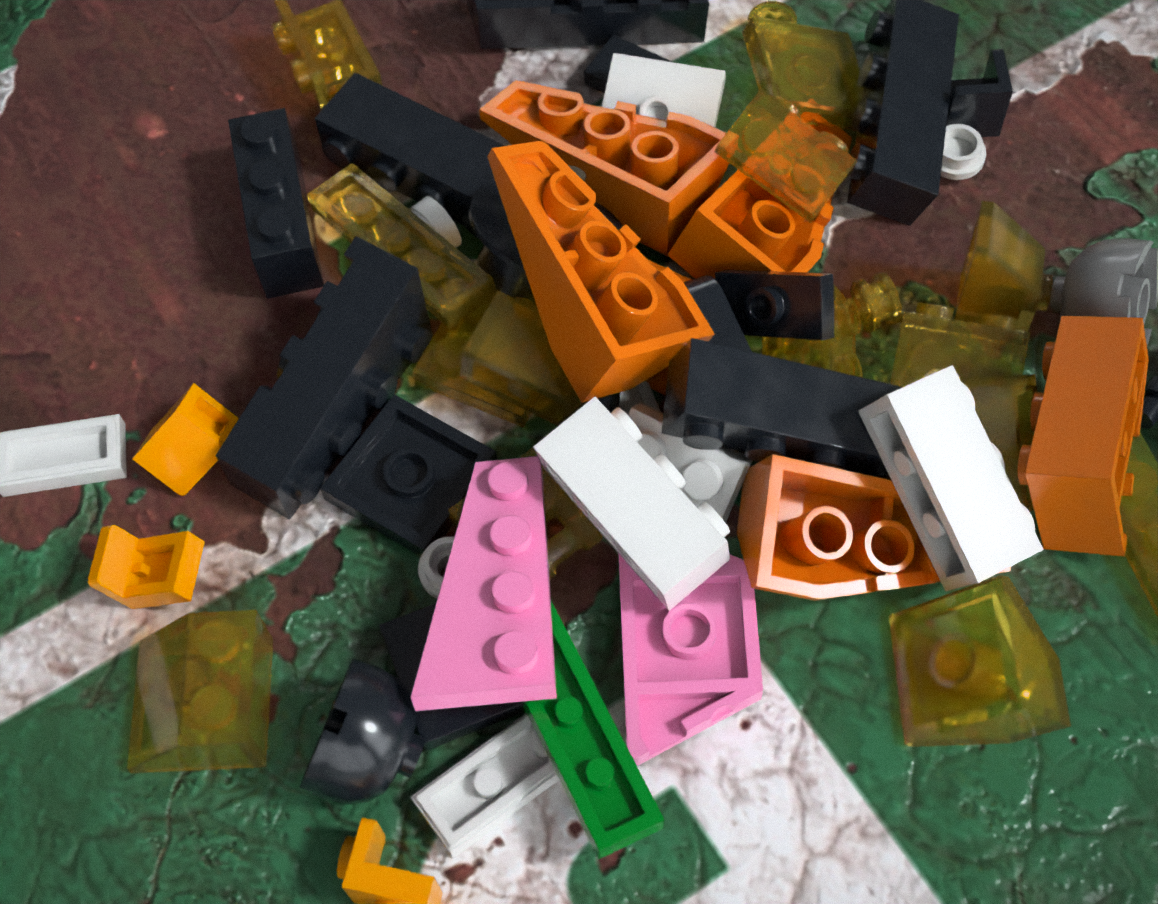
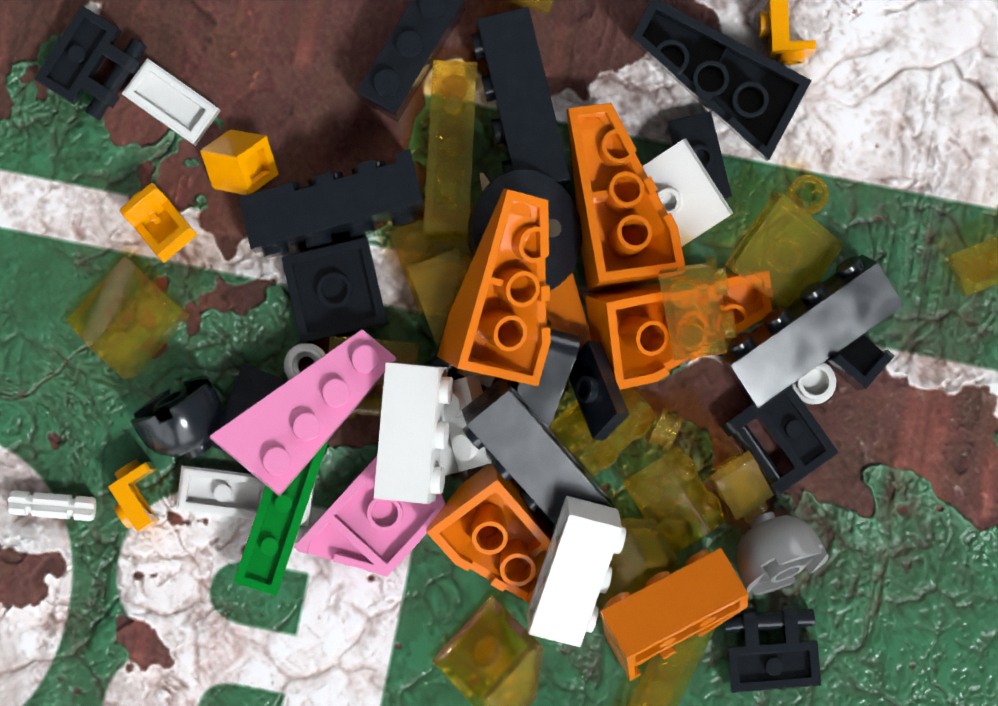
camera: 40 degrees right, 25 degrees up
white tile [408,196,462,257] -> none
none -> black plate [721,385,839,499]

